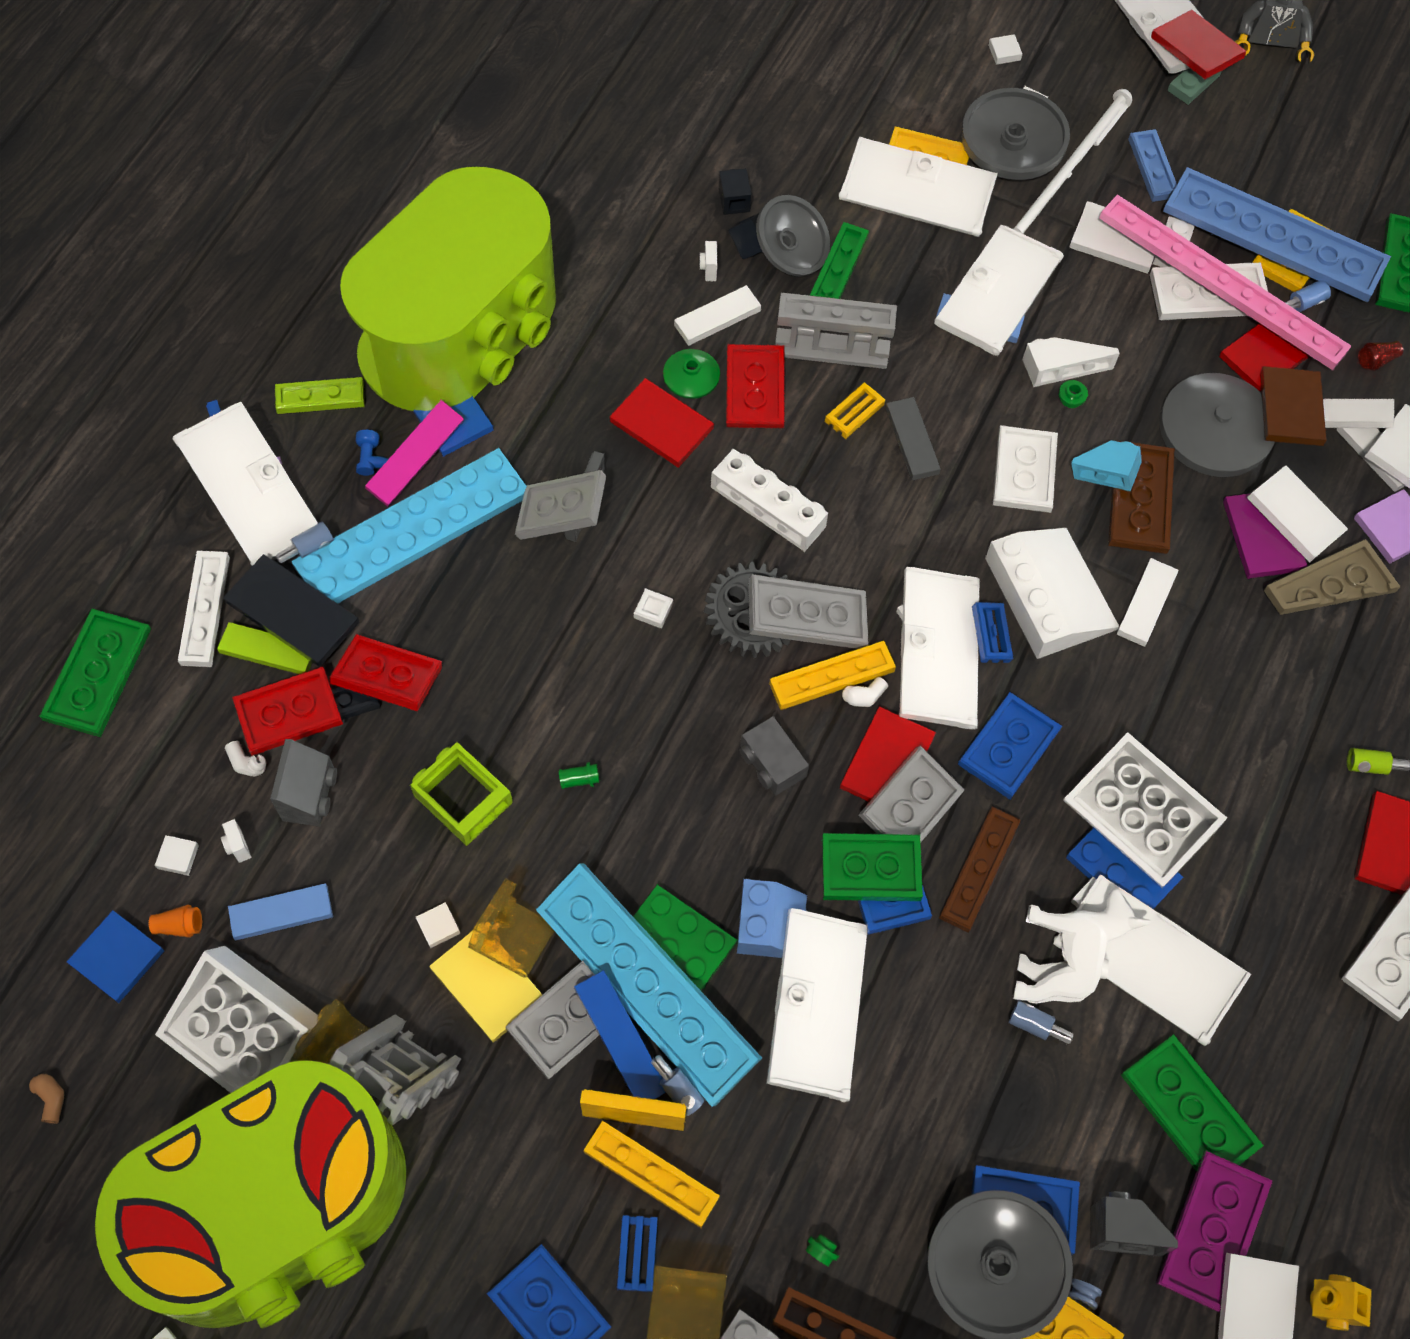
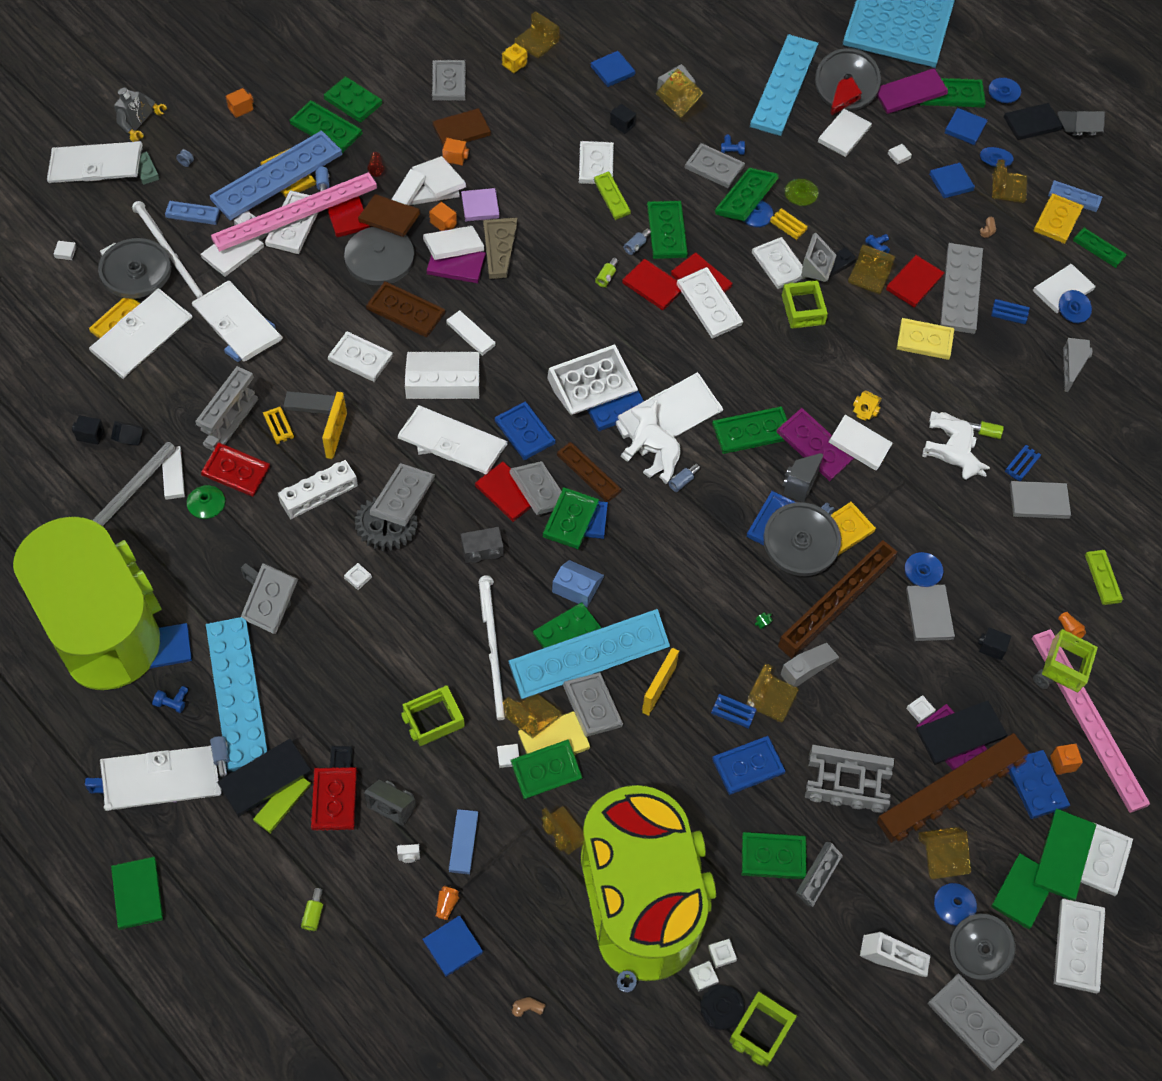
camera: 70 degrees left, 5 degrees down
green tile [39,609,151,738] -> none
white tile [155,835,199,876] -> none
white slope [155,946,327,1093] -> none
white plate [178,551,230,667] -> none
white arm [225,741,267,777] -> none
lime tile [275,377,365,414] -> none
light grey fence [329,1014,461,1126] -> none
red tile [330,634,442,712] -> none
dark pink tile [365,400,464,507] -> none
green pin [559,762,600,789] -> none
blue tile [574,970,665,1099] -> none
yellow plate [584,1121,720,1228] -> none
red tile [610,378,714,468] -> none
sand blue piece [651,1055,705,1116] -> none
white plate [700,241,717,281] -> none
dark grey dish [756,195,830,277] -> none
white door [767,908,867,1102] -> none
yellow plate [769,641,896,710] -> none
green plate [809,222,869,299] -> none
white arm [842,677,888,707] -> none
blue tile [972,602,1013,663] -> none
white slope [1022,337,1120,387] -> none
green plate [1059,380,1088,408] -> none
medium azure slope [1071,440,1142,491] -> none
red tile [1151,9,1246,79] -> none
none -> light grey axle [92,442,175,526]
none -> green tile [111,857,163,930]
none -> sand blue bush [176,149,194,167]
none -> orange brick [226,88,254,118]
none -> lime piece [301,888,323,931]
none -> yellow tile [322,392,347,459]
none -> orange brick [429,202,457,231]
none -> white bar [479,575,505,720]
none -> green tile [510,739,582,799]

